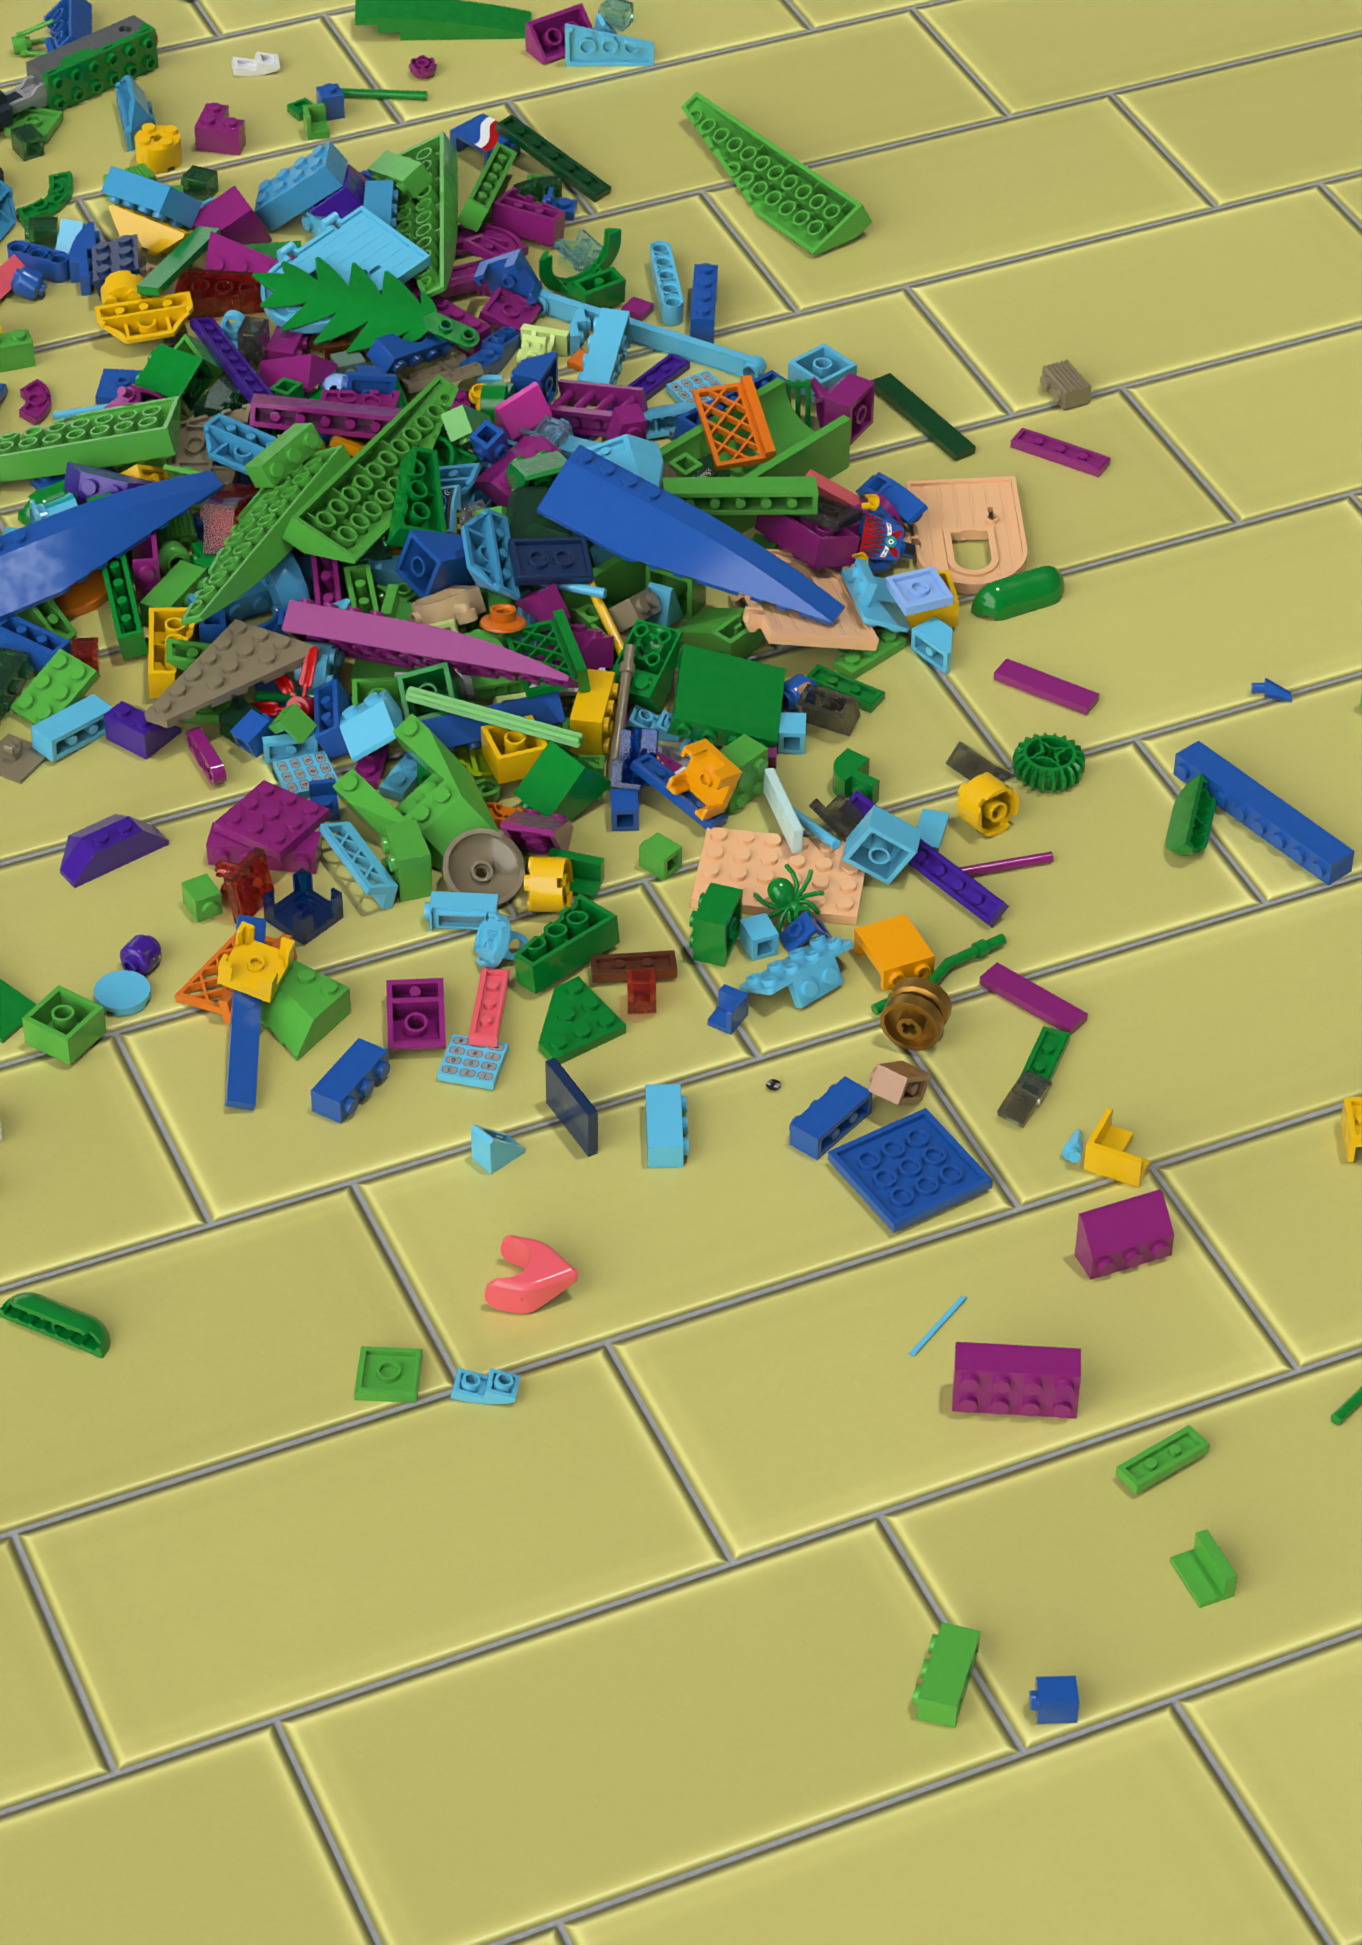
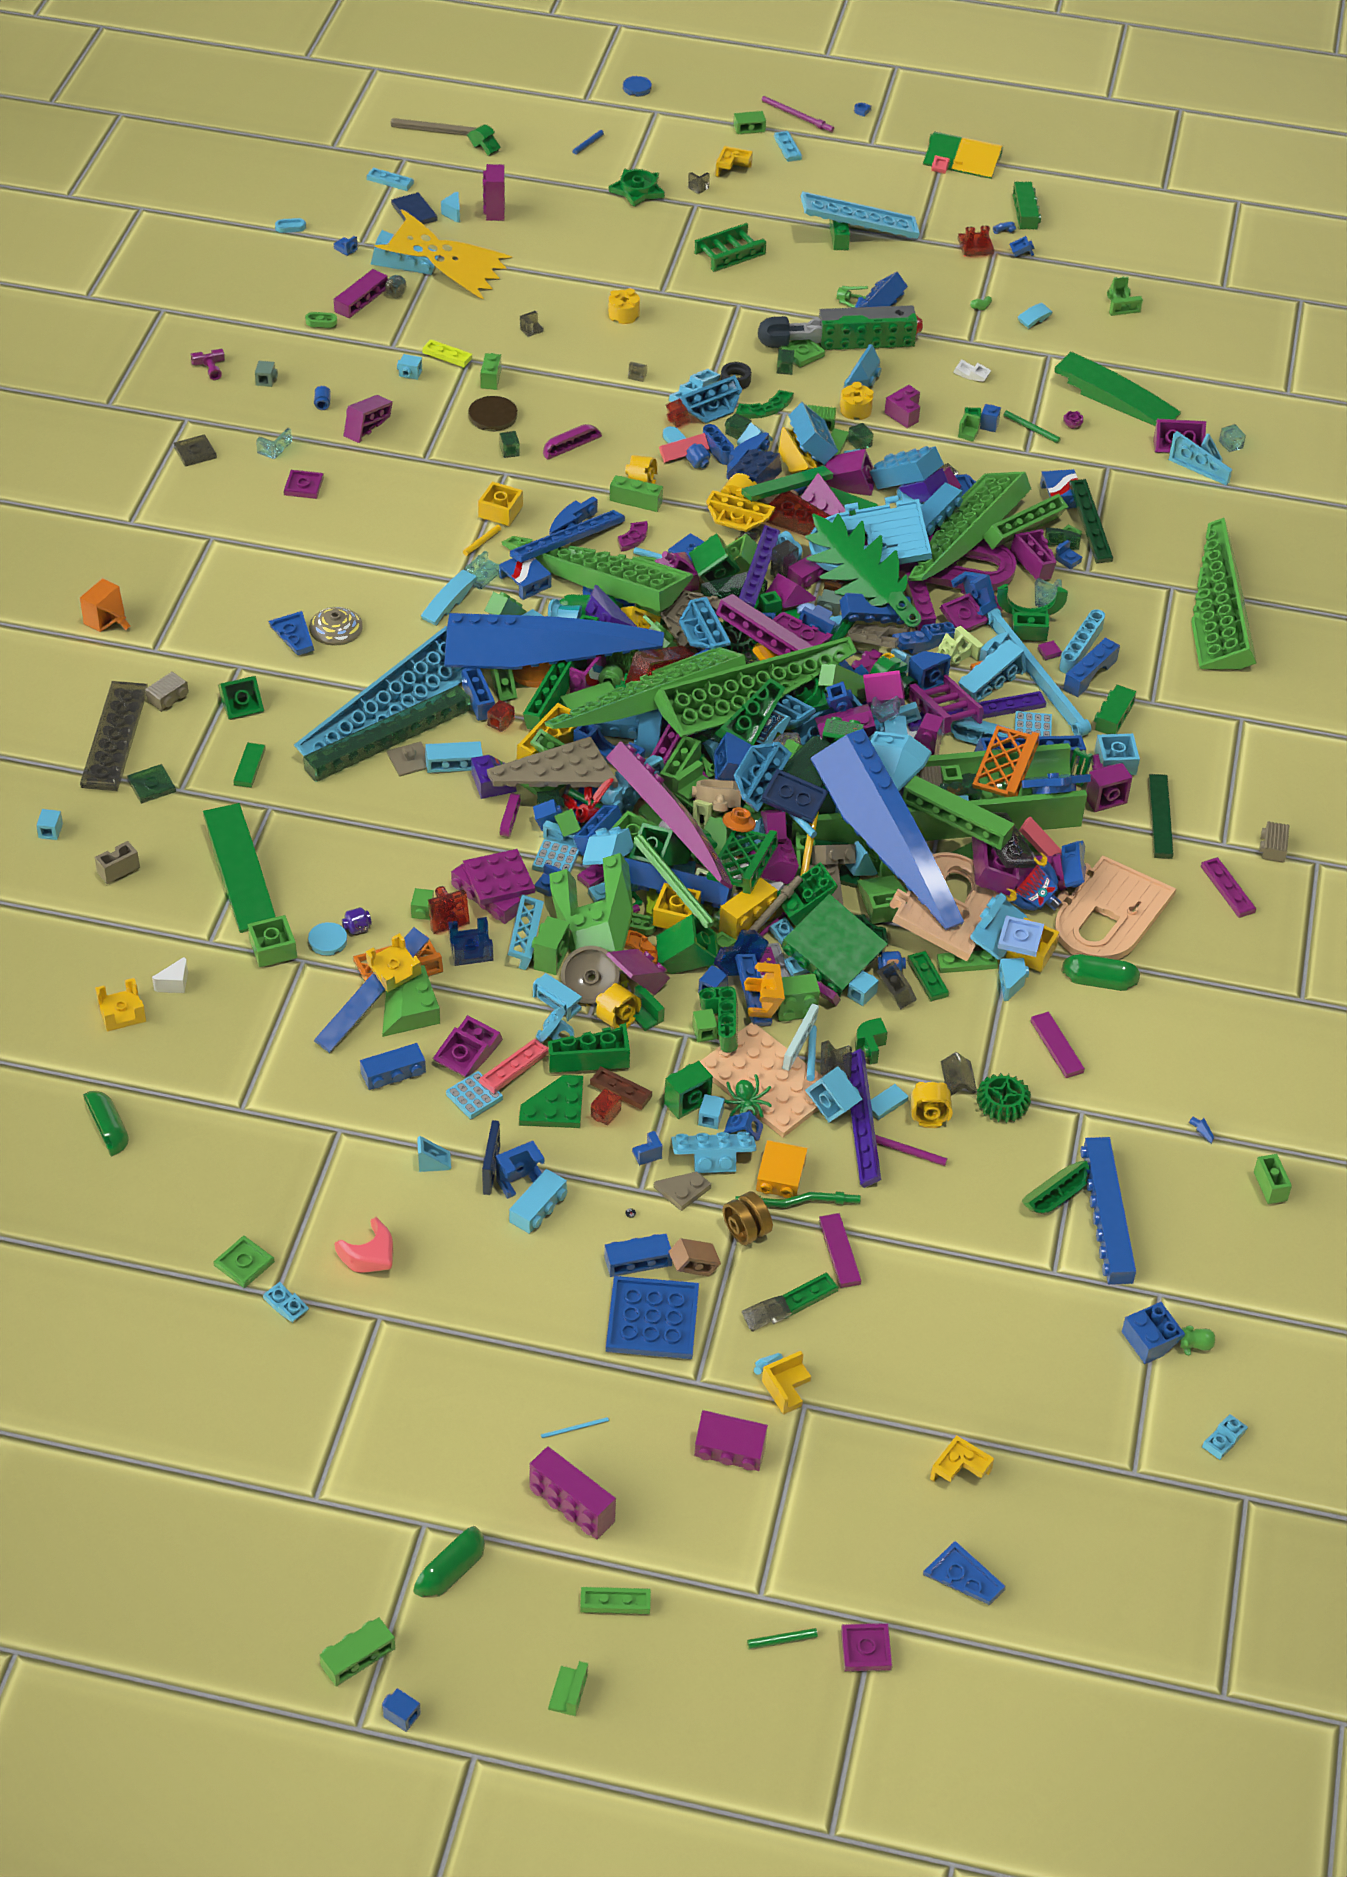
camera: 35 degrees right, 5 degrees up
bright green plate [10,648,100,725] -> none
dark purple wedge [60,814,169,888] -> none
bright green brick [244,423,324,488] -> none
bright green brick [367,150,434,199] -> none
magenta wing [463,234,529,260] -> none
none -> green brick [414,1526,485,1597]
none -> blue panel [496,1141,545,1199]
none -> dark tan wing [654,1171,711,1211]
none -> green beam [699,986,738,1053]
none -> blue plate [1022,773,1091,794]
none -> green brick [1094,685,1137,734]

